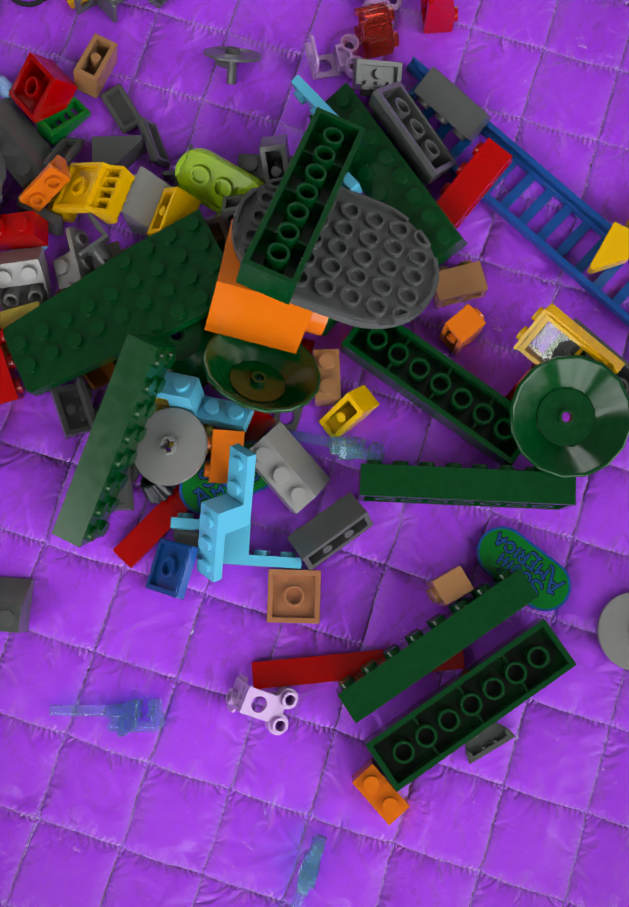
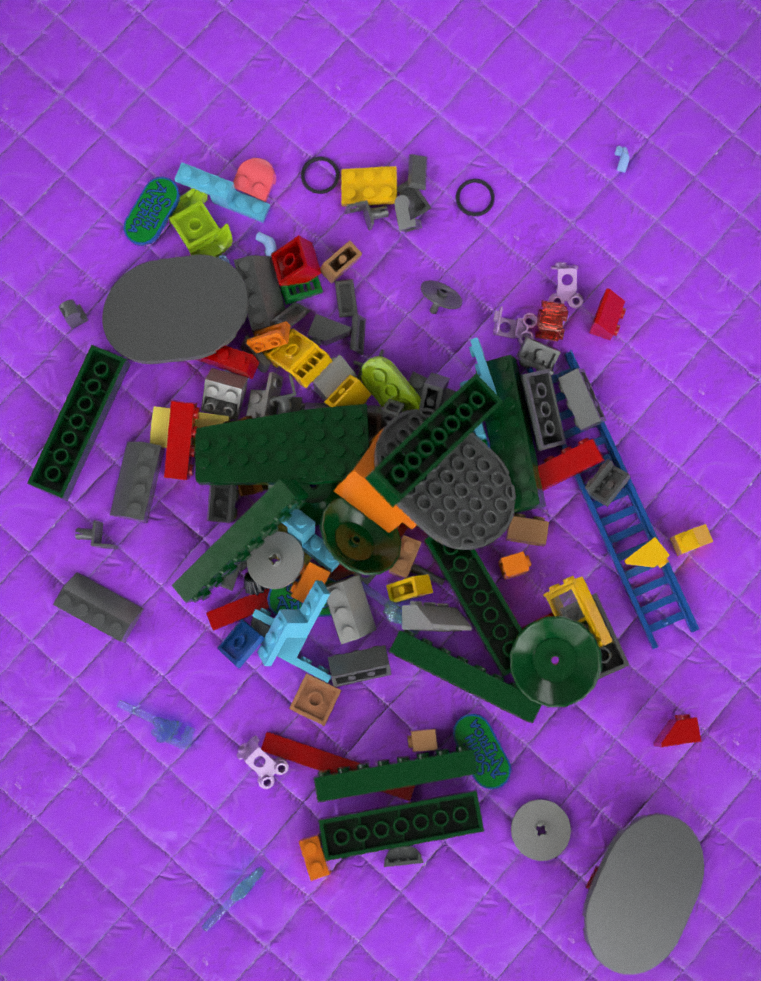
camera: 25 degrees right, 0 degrees up
none -> light grey slope [402,601,471,632]
none -> flat silver pin [410,564,445,585]
none -> dark grey bracket [585,459,631,507]

